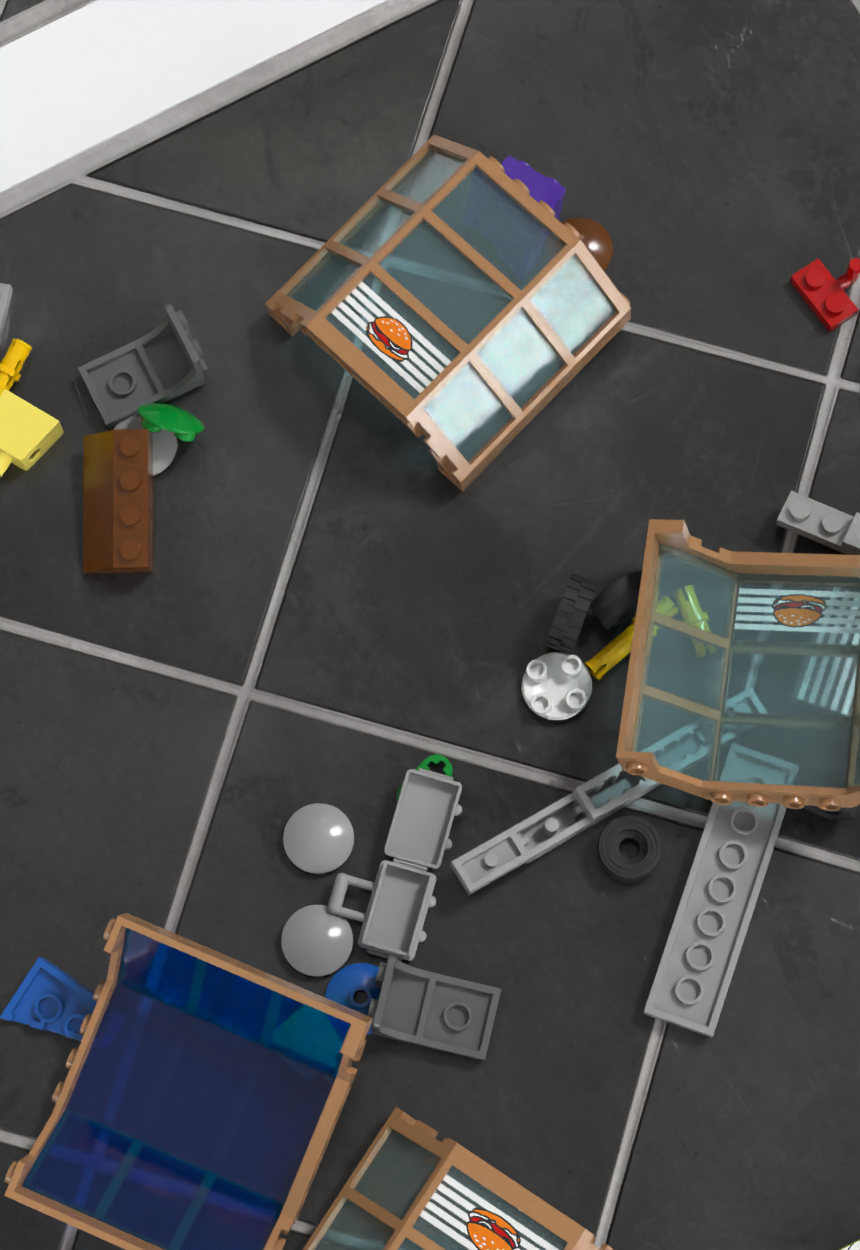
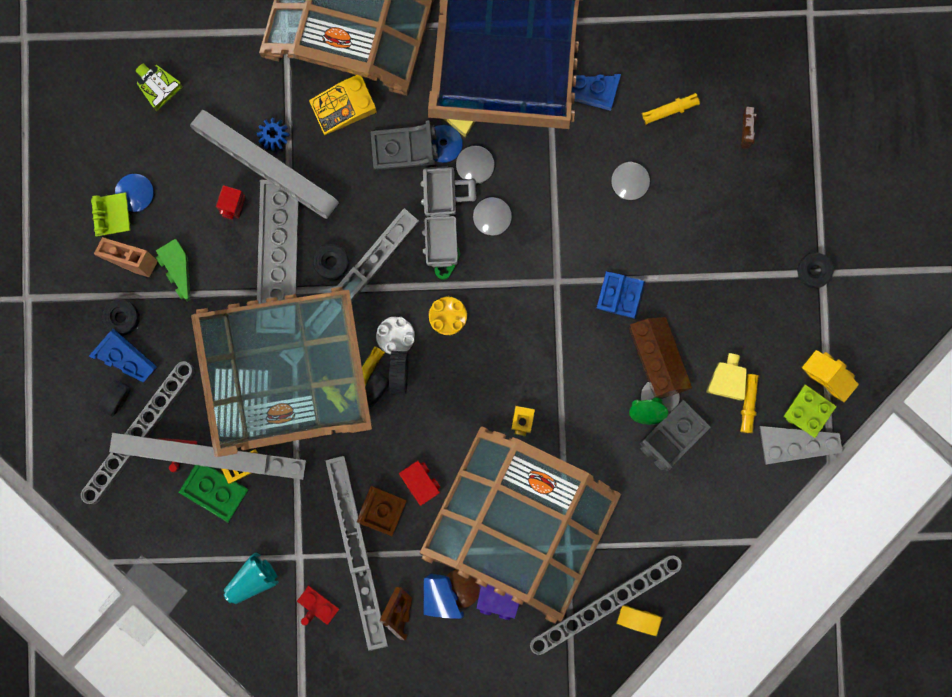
camera: 160 degrees right, 10 degrees up
none -> light grey beam [190,110,339,219]
none -> red brick [216,185,246,220]
none -> blue gear [257,118,290,151]
none -> yellow slope [309,75,377,135]
none -> light grey slope [325,456,388,651]
none -> reddish brown plate [356,486,407,536]
none -> reddish brown wing [379,587,412,640]
none -> red brick [399,461,441,506]
none -> blue slope [424,573,464,619]
none -> yellow dish [429,297,467,335]
none -> yellow brick [511,406,535,436]
none -> light grey beam [530,556,682,655]
none -> blue slope [597,271,646,319]
none -> light grey dish [611,162,650,200]
none -> yellow slope [617,605,663,636]

